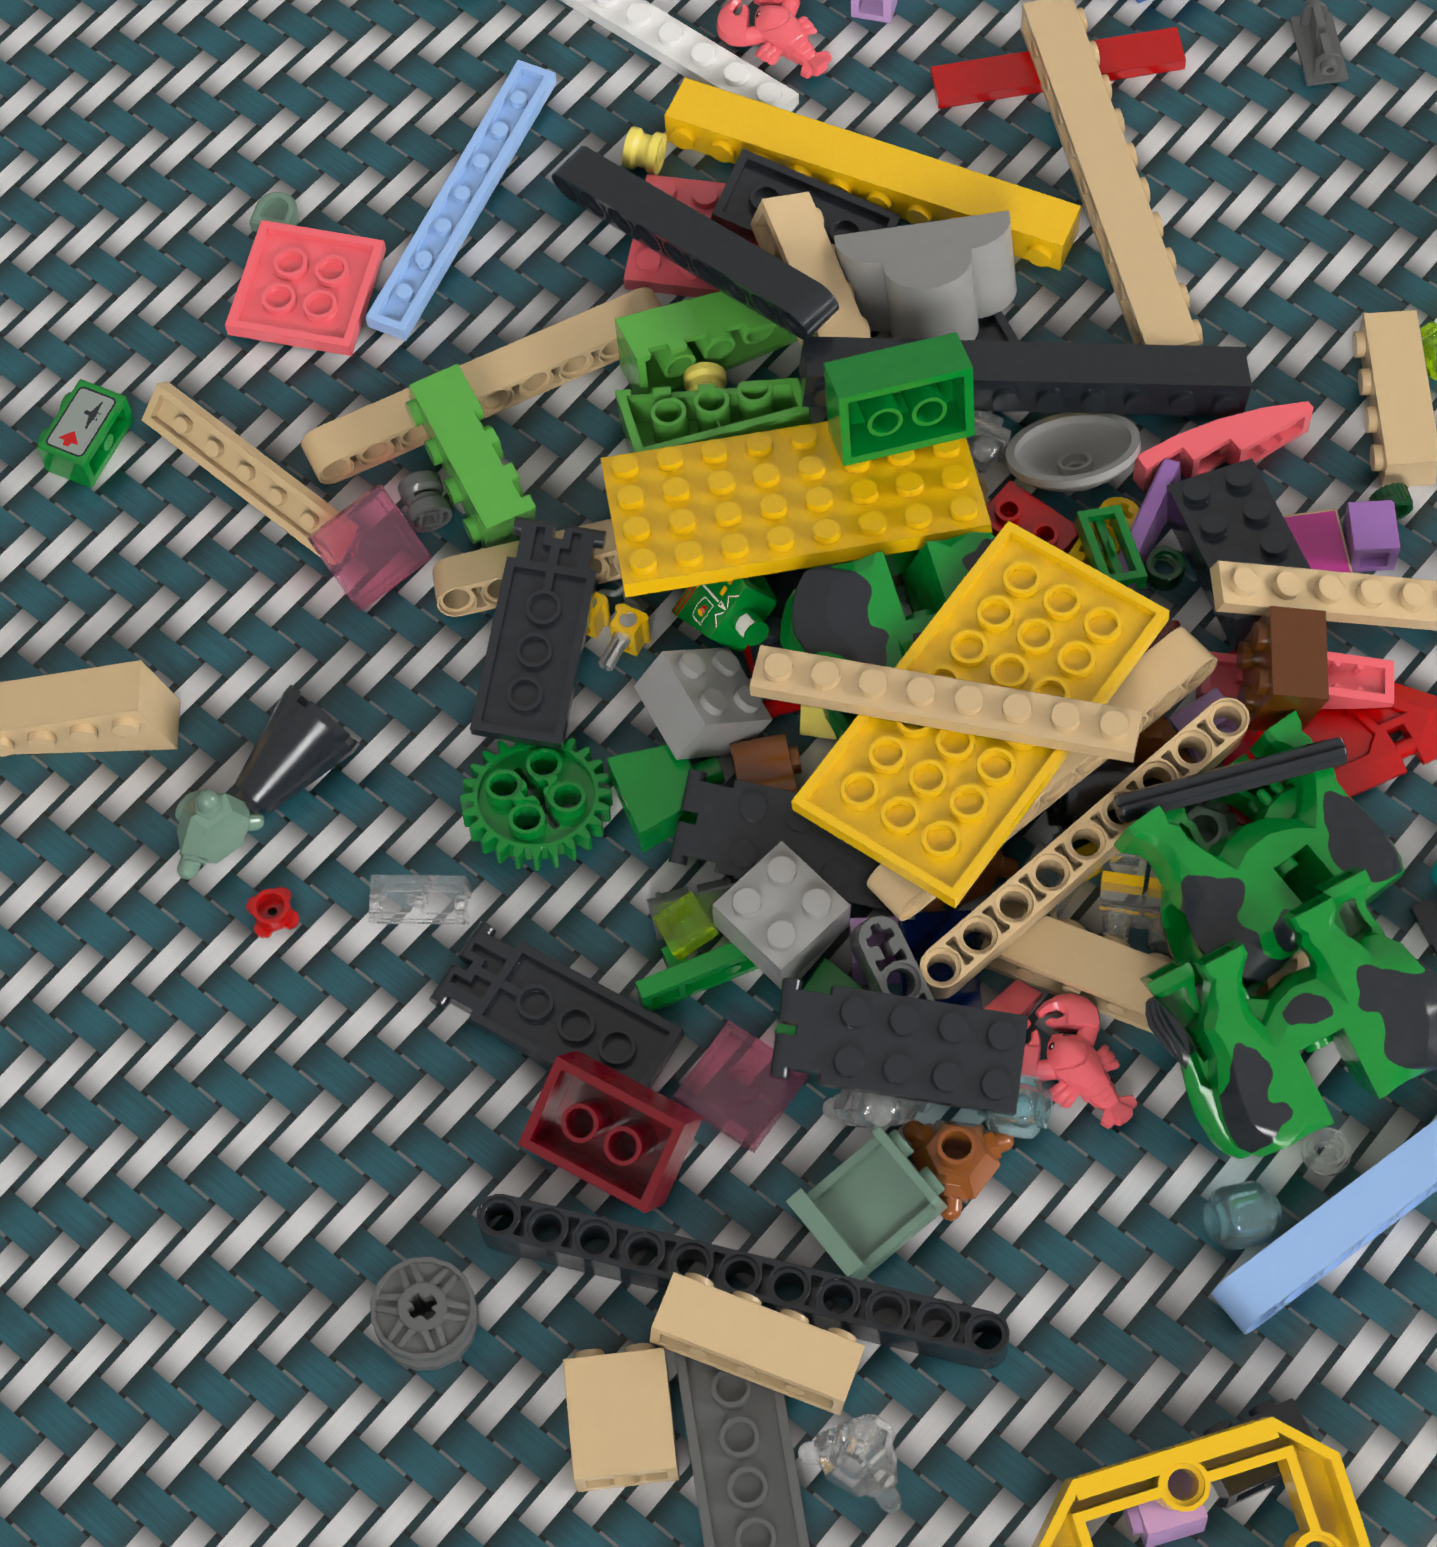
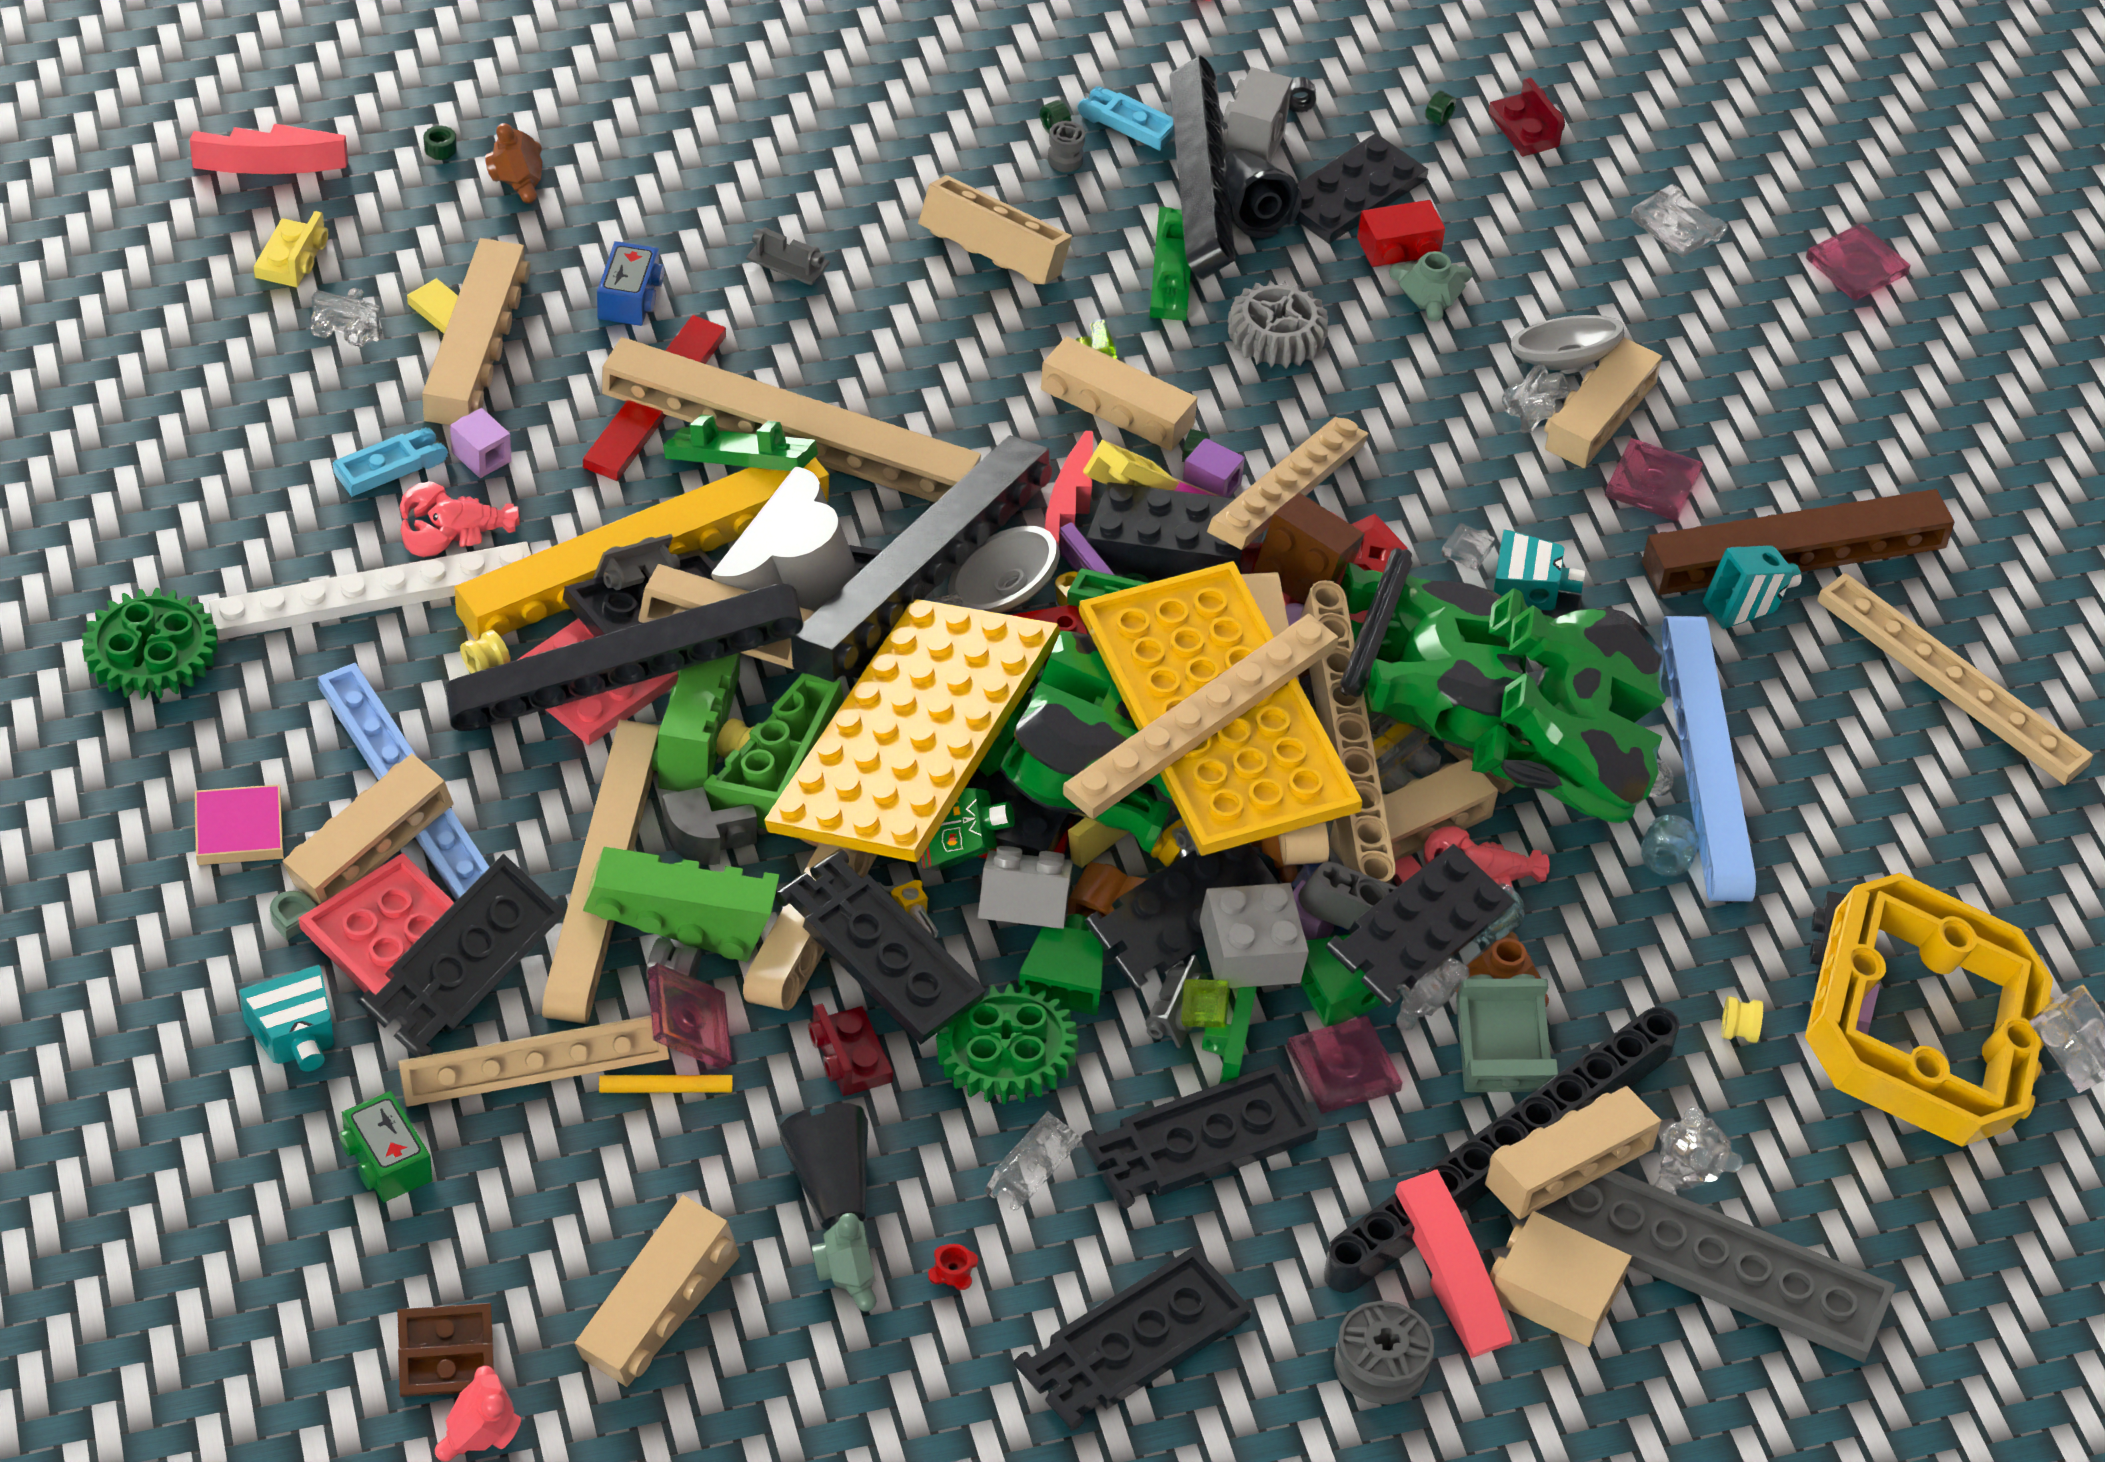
camera: 65 degrees left, 15 degrees down
dark red brick [518,1050,703,1213] -> none
green brick [823,332,975,466] -> none
none -> dark pink tile [194,784,284,865]
none -> teal torso [239,965,334,1071]
none -> tan brick [283,753,454,906]
none -> black hinge [357,853,566,1057]
none -> dark grey hinge [593,534,680,590]
none -> yellow bar [599,1075,732,1093]
none -> flat silver brick [662,787,757,865]
none -> green hinge [663,415,818,471]
none -> dark red bracket [808,1003,893,1097]
none -> black hinge [1014,1246,1252,1431]
none -> light yellow bracket [1083,439,1179,491]
none -> coral slope [1395,1170,1513,1358]
none -> light yellow wheel [1721,996,1763,1043]

